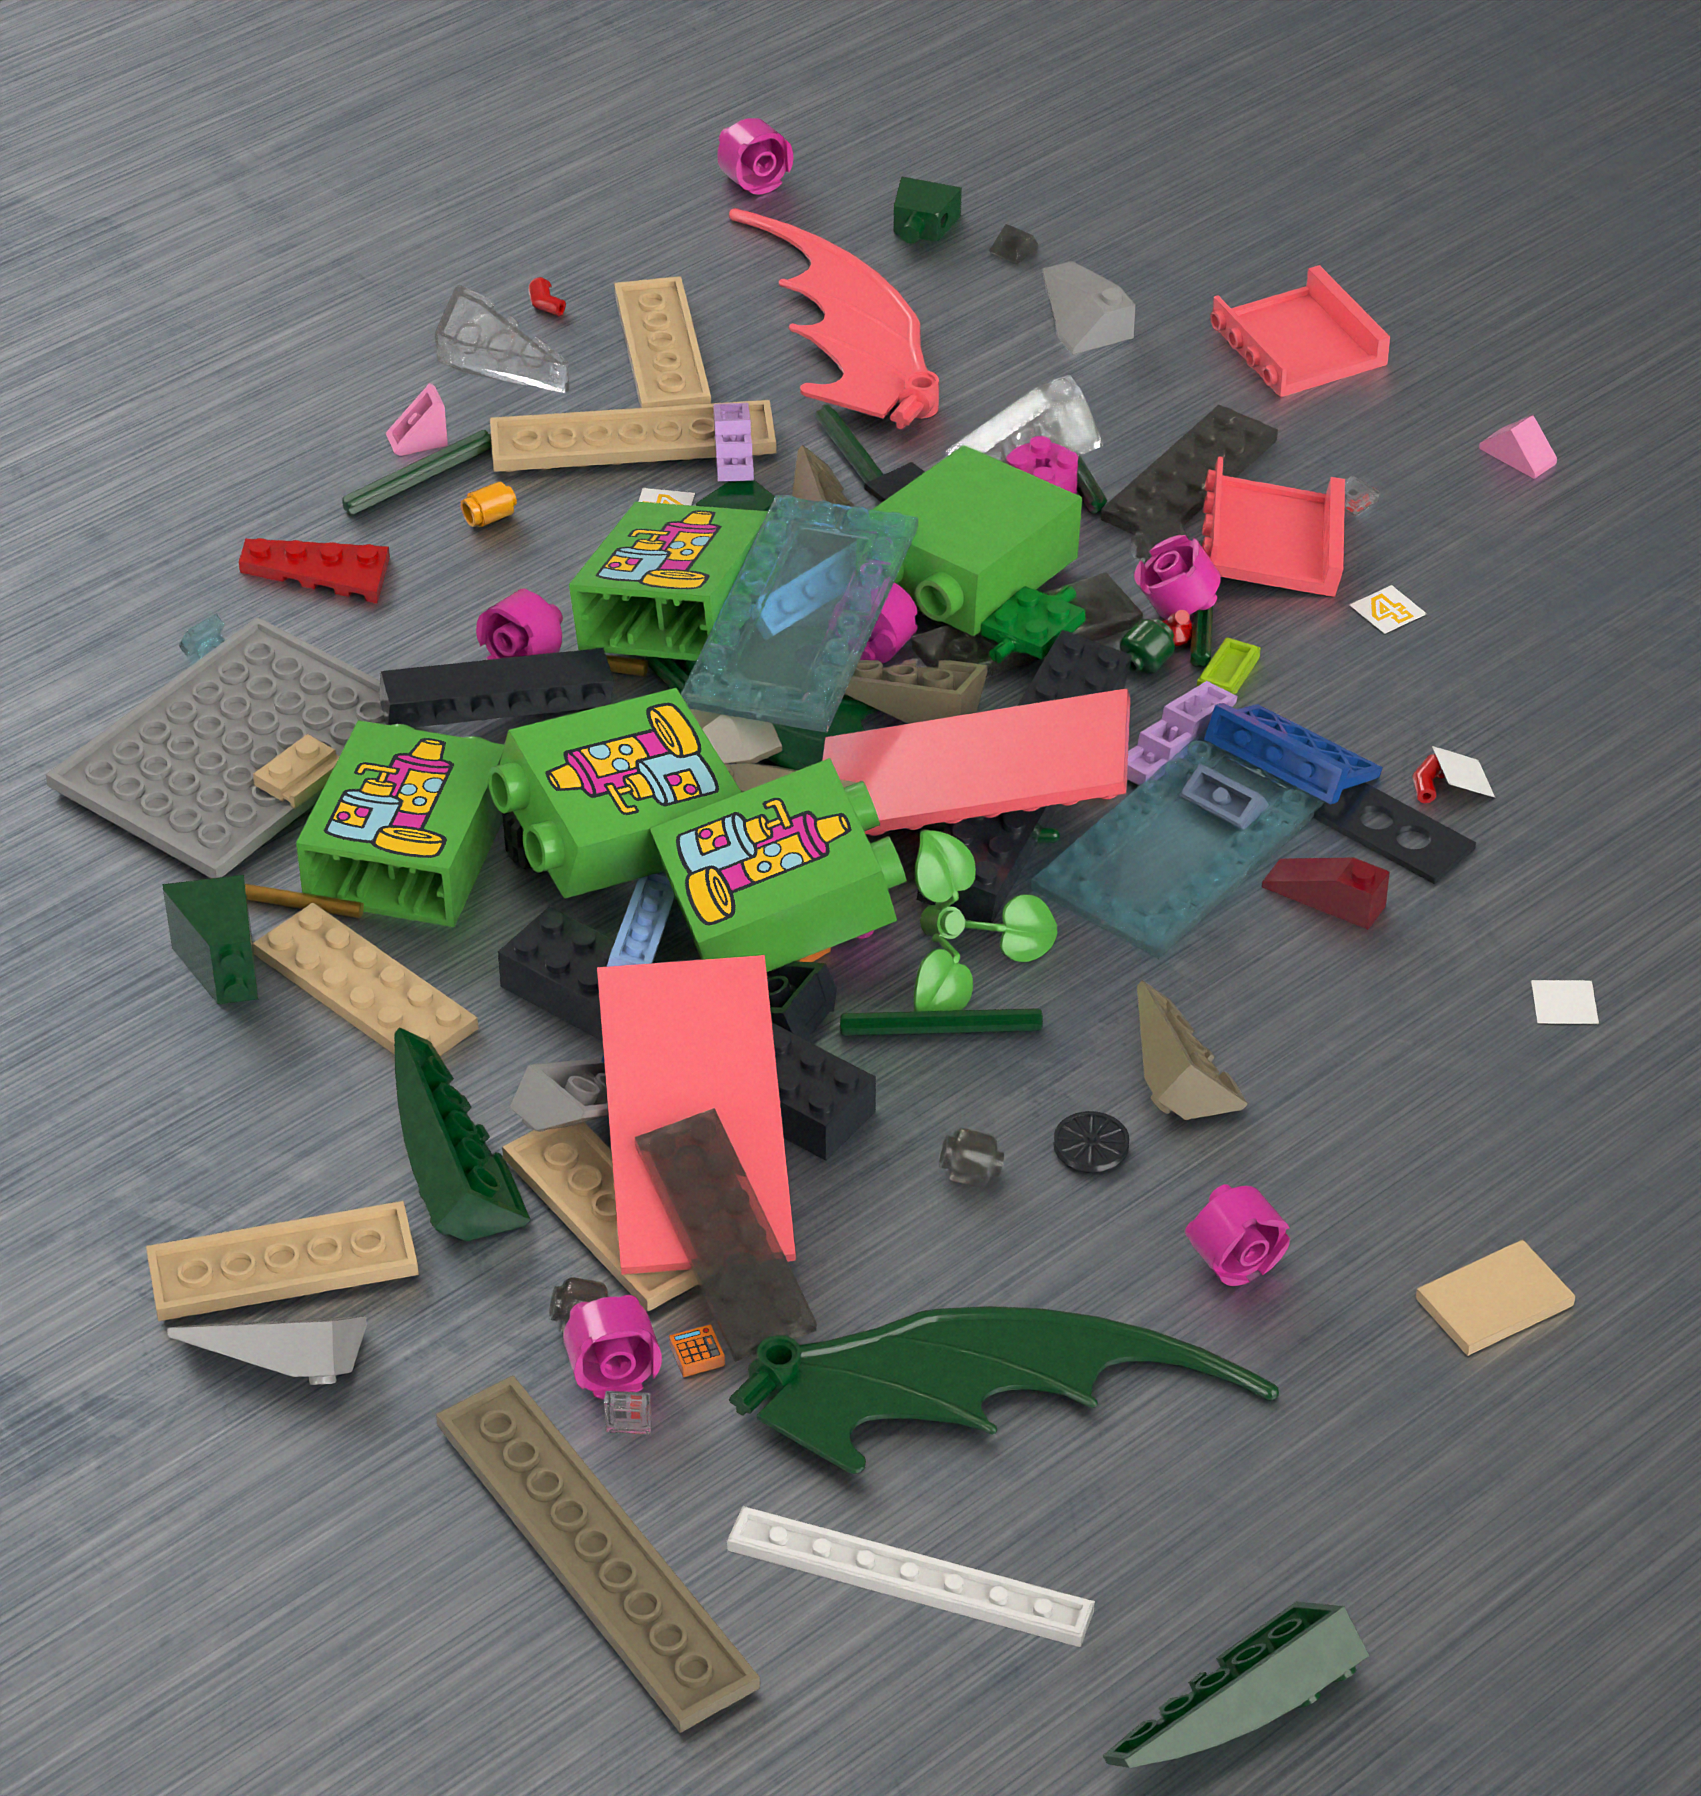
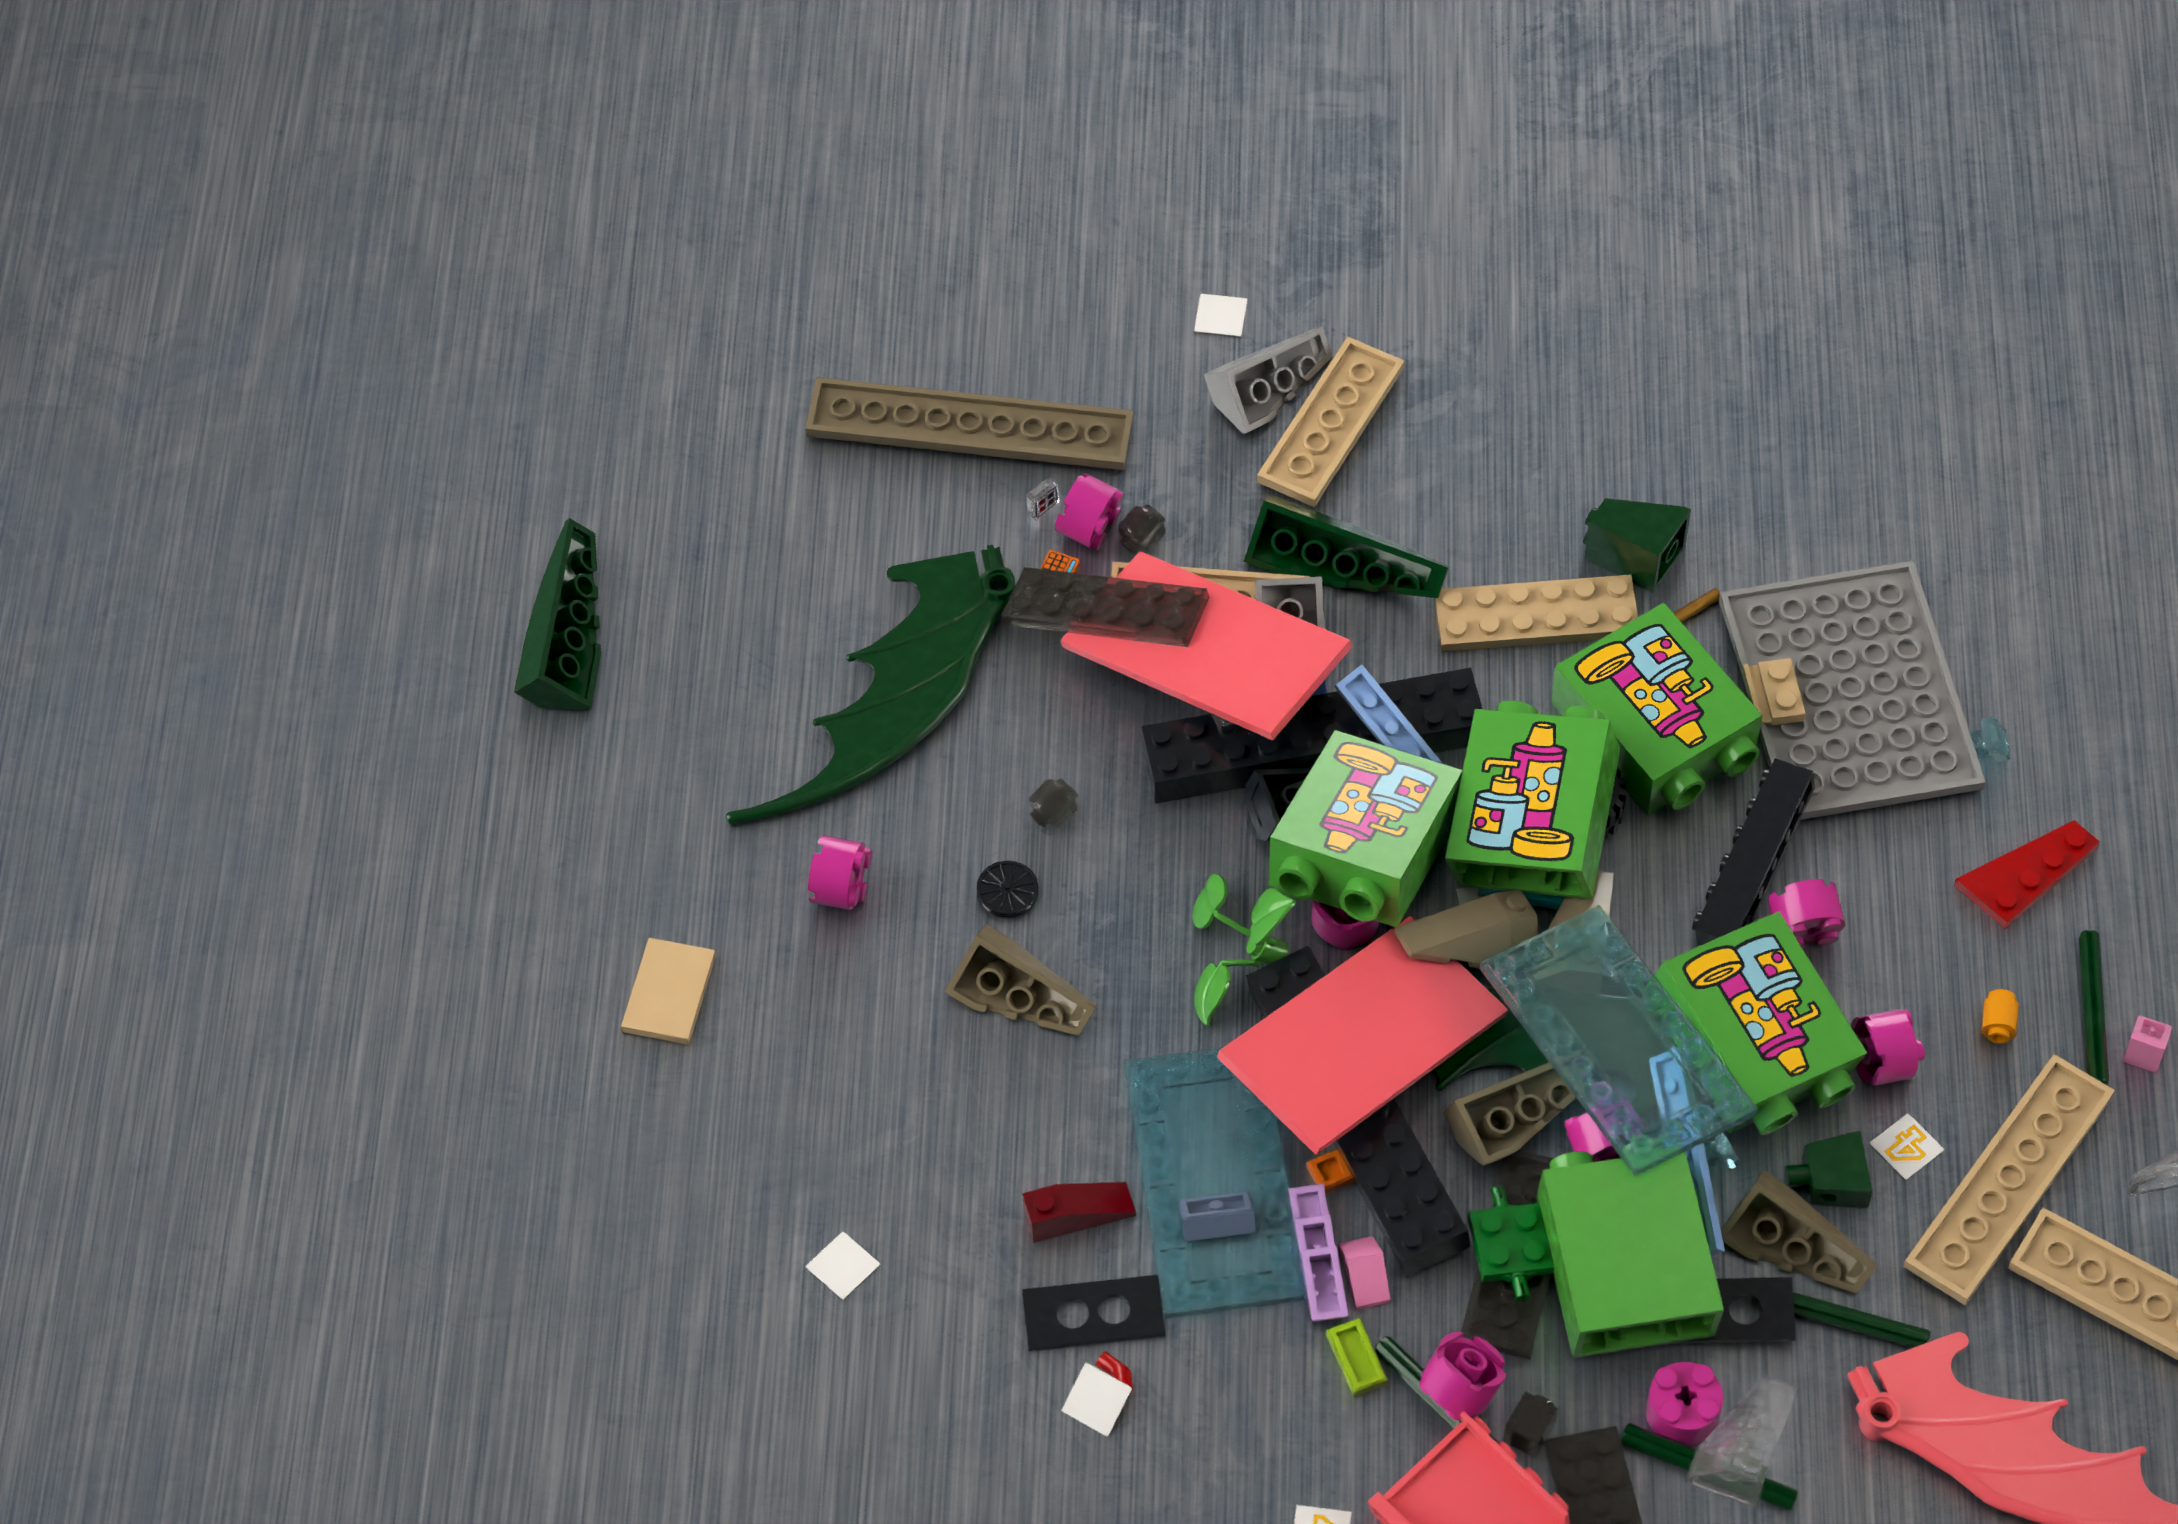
camera: 135 degrees right, 15 degrees up
lavender slope [713,403,754,482] -> none
white tile [727,1506,1095,1647] -> none
dark green axle [840,1008,1043,1036] -> none
dark green head [1119,618,1175,674] -> none
red plate [1162,610,1192,646] -> none
blue fence [1204,703,1383,804] -> none
none -> white sticker [1194,294,1247,337]
none -> bright pink slope [1338,1236,1391,1310]
none -> dark pink brick [1851,1009,1925,1086]

